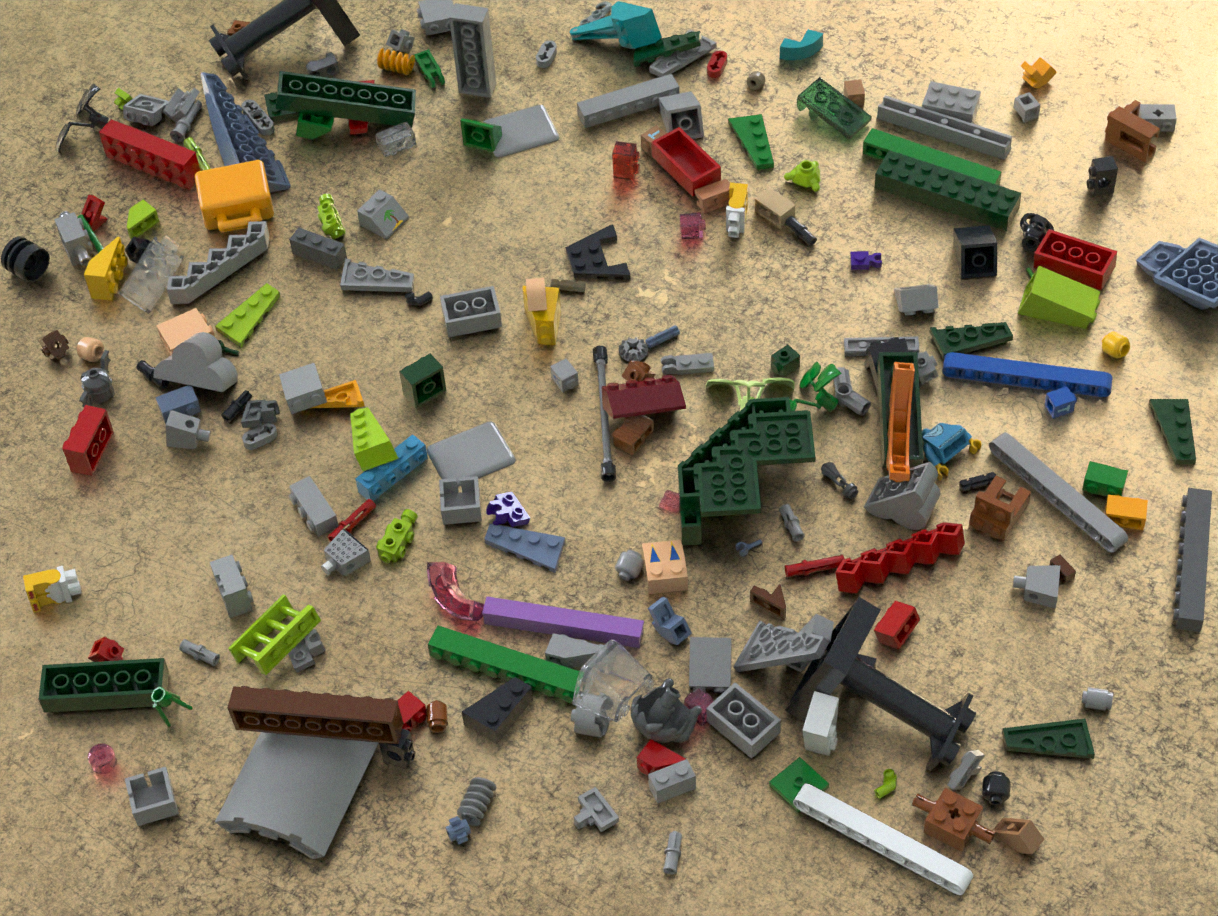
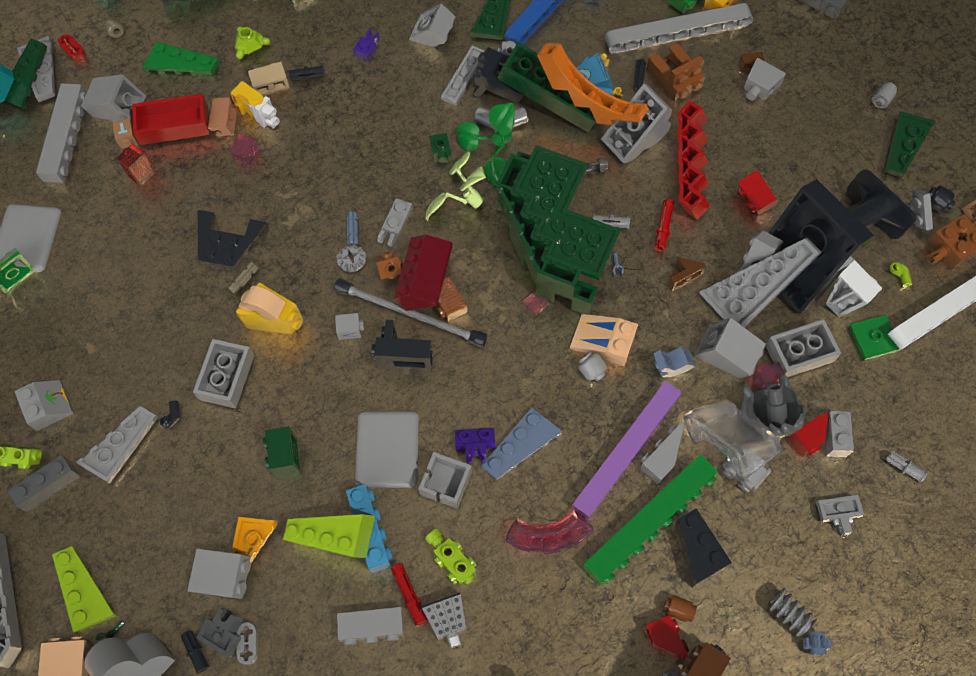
camera: 65 degrees left, 15 degrees up
none -> black brick [371,320,433,372]

